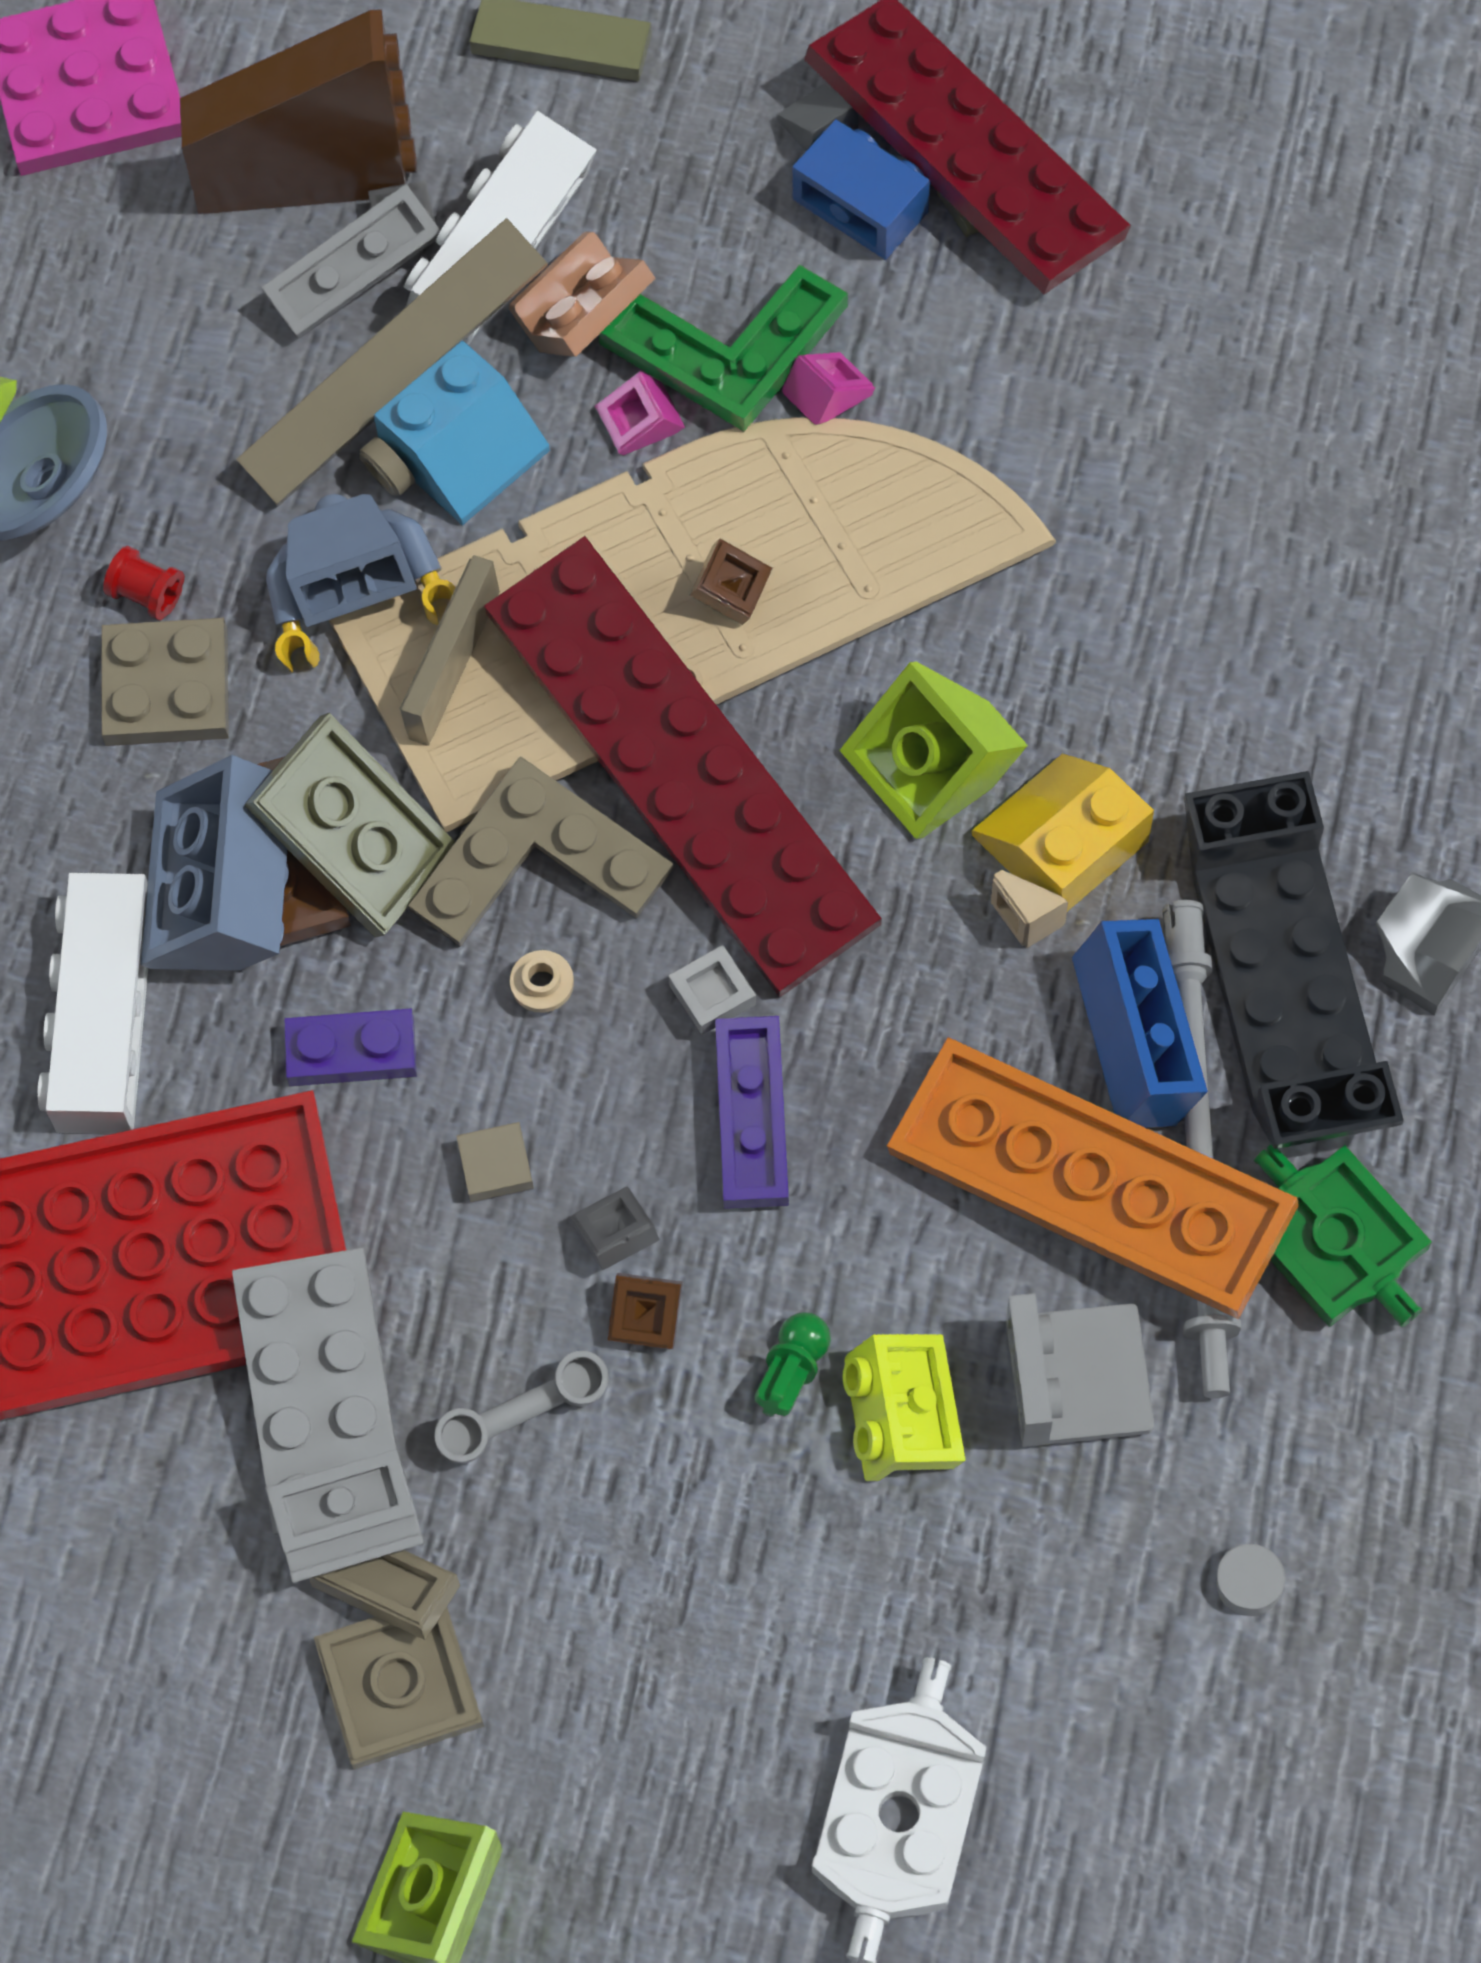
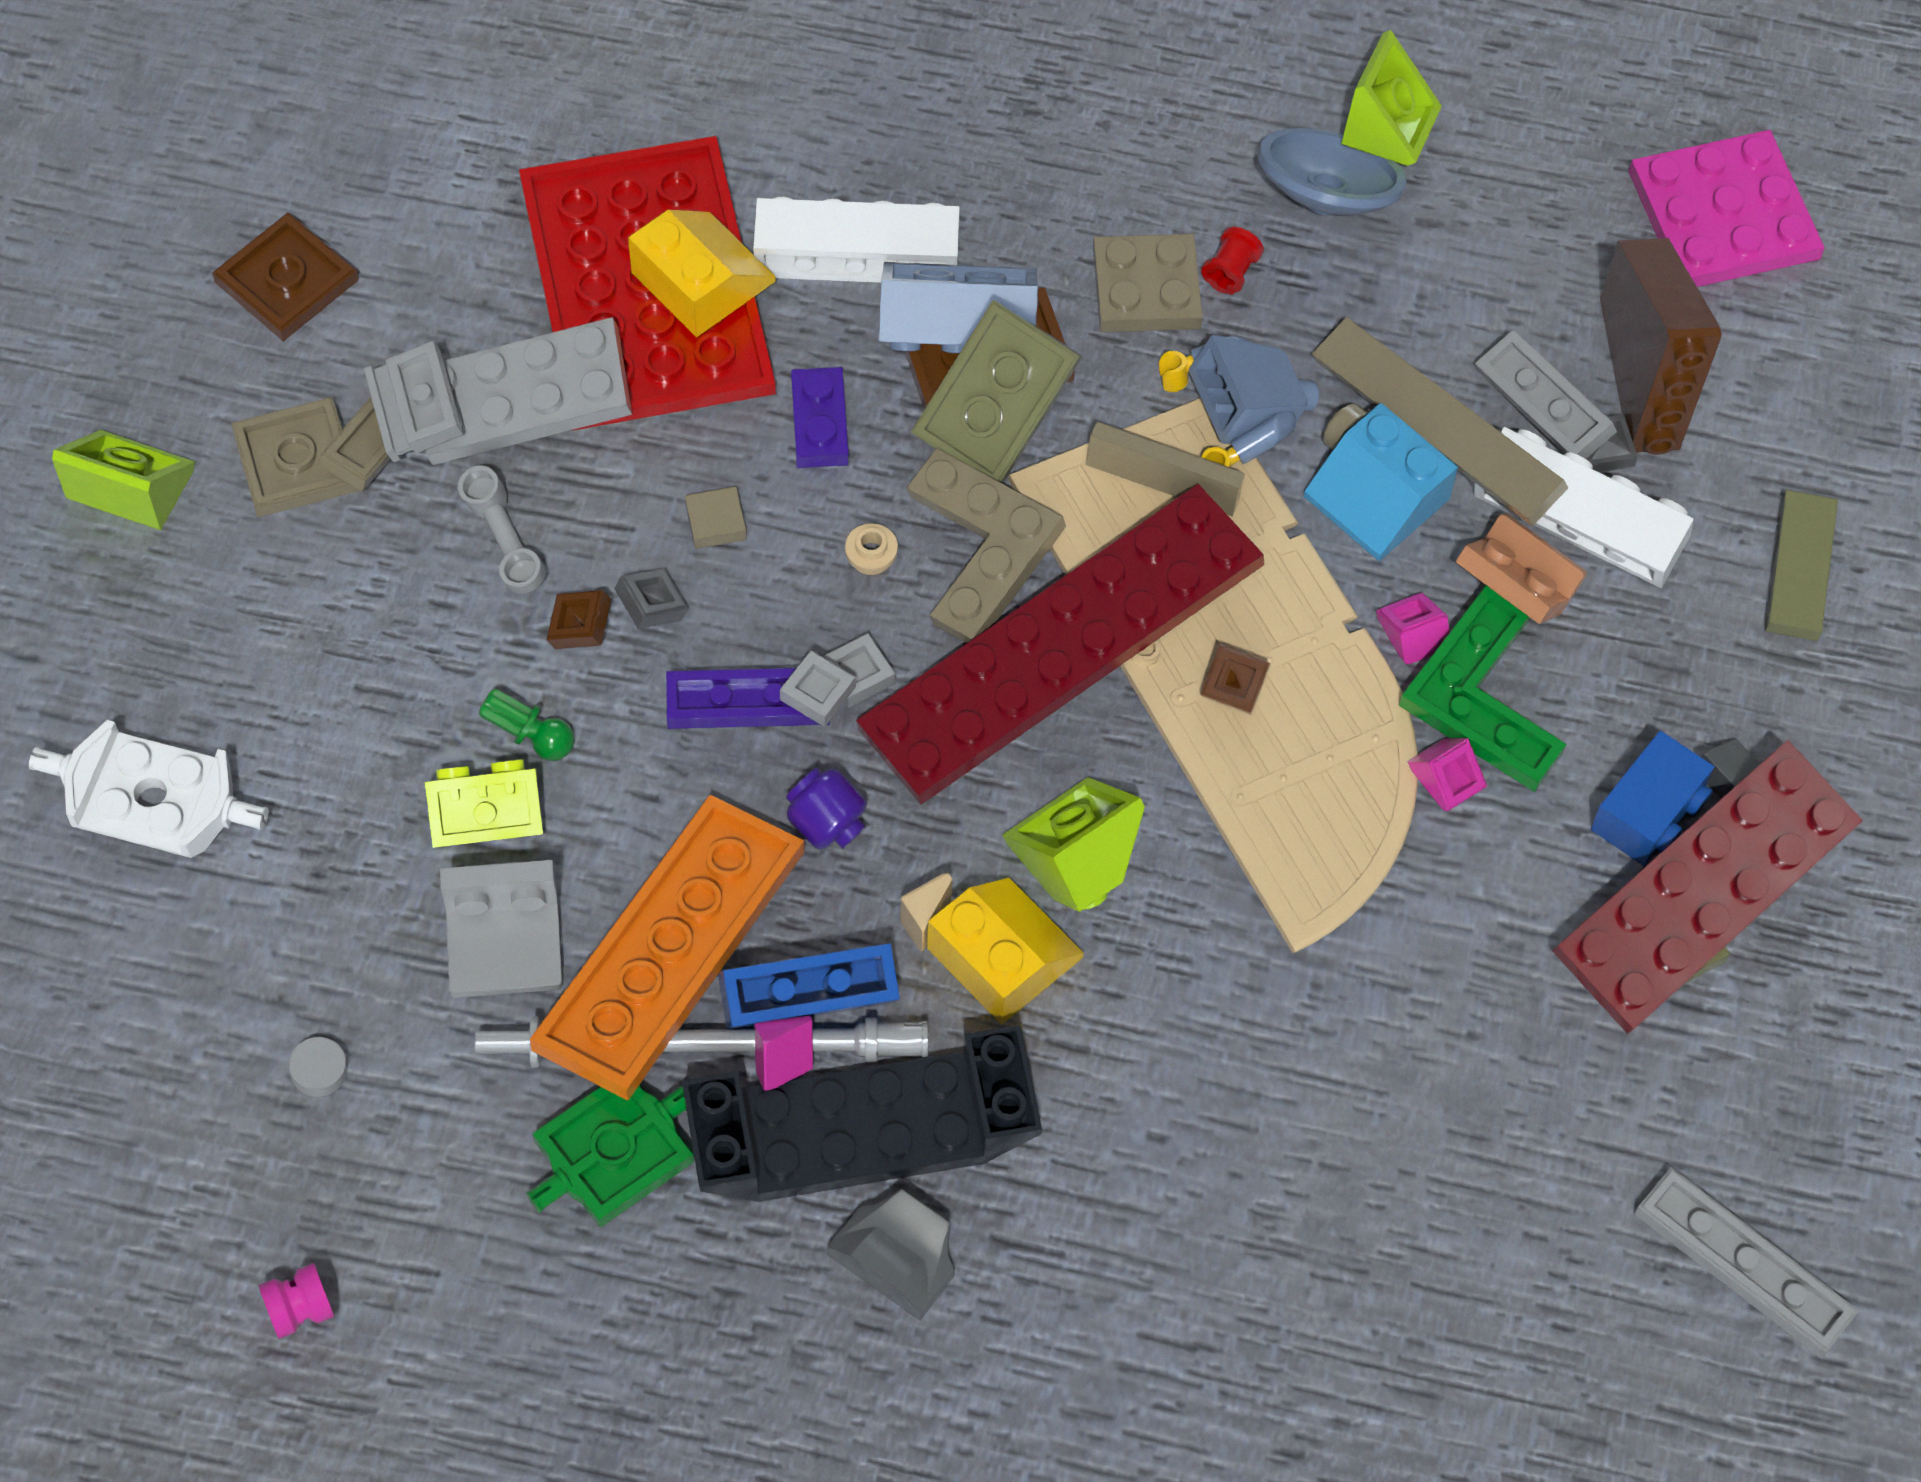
camera: 85 degrees right, 5 degrees down
none -> reddish brown tile [212,212,359,342]
none -> yellow slope [628,210,775,337]
none -> dark pink slope [755,1016,813,1091]
none -> light grey plate [780,651,856,727]
none -> dark purple head [786,768,867,850]
none -> light grey tile [1634,1167,1859,1359]

